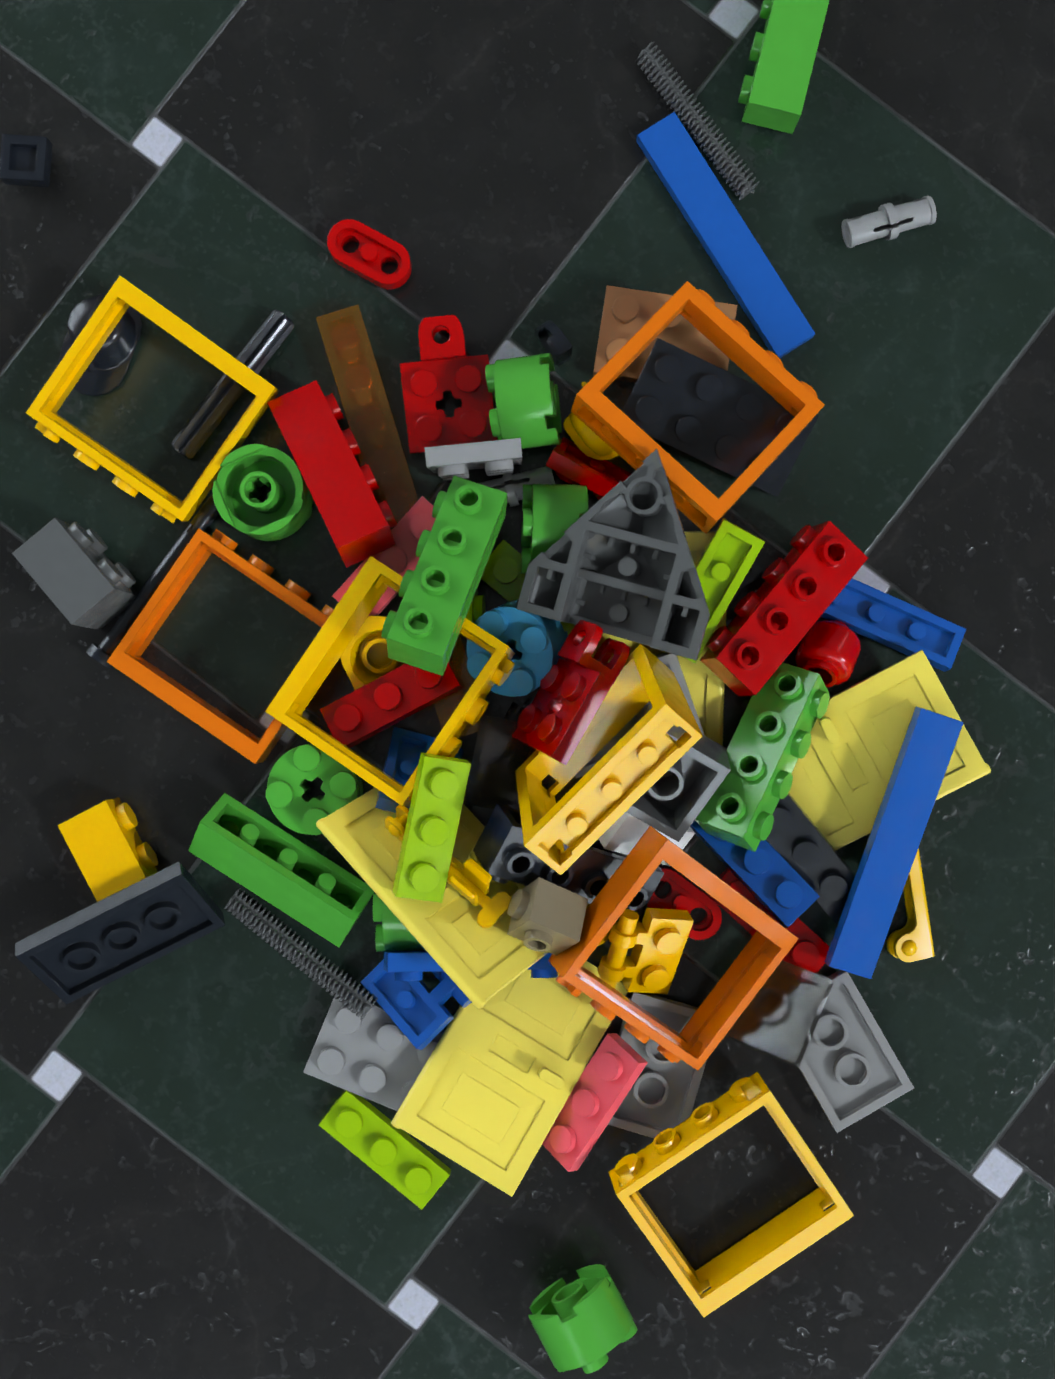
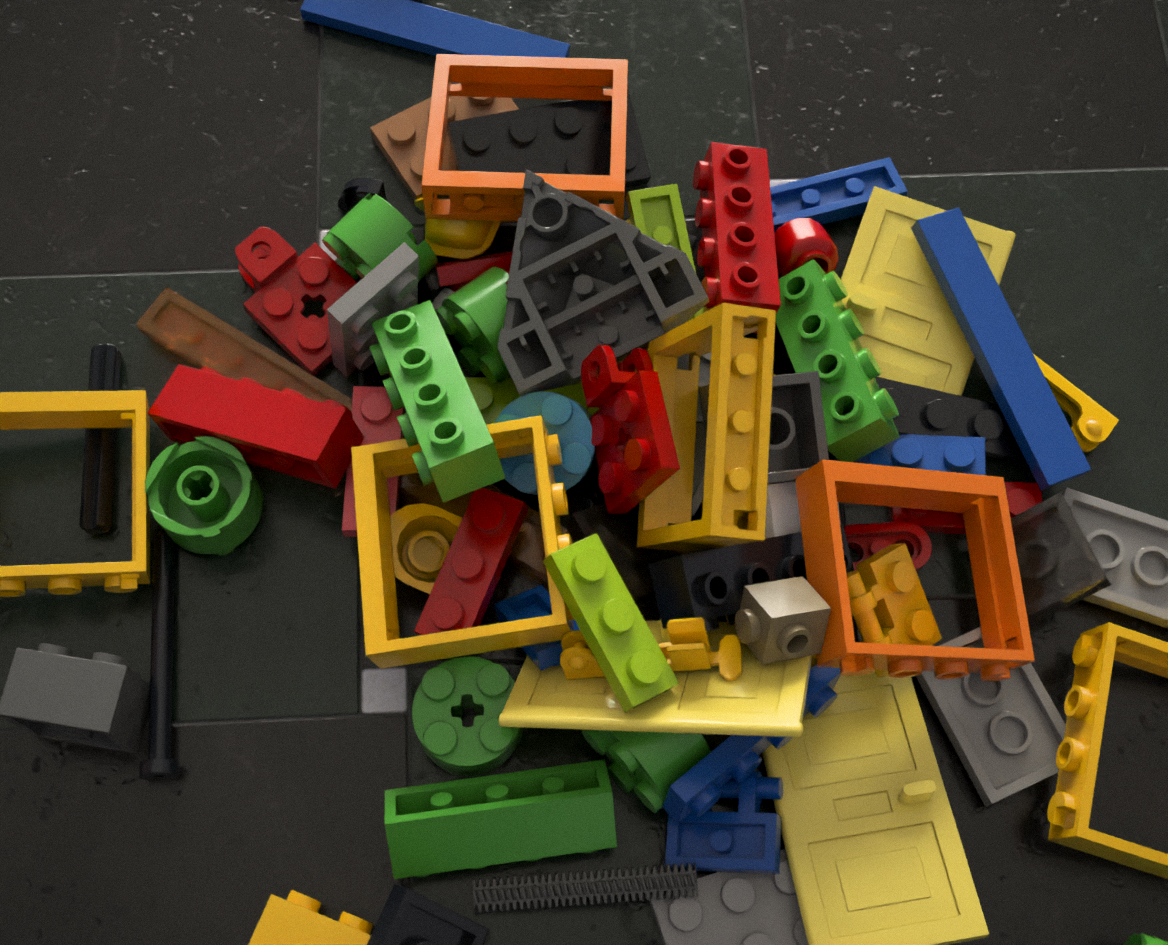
camera: 45 degrees left, 20 degrees down
orange window [107,528,334,764] -> none
red plate [327,219,412,289] -> none
coral plate [542,1033,648,1172] -> none

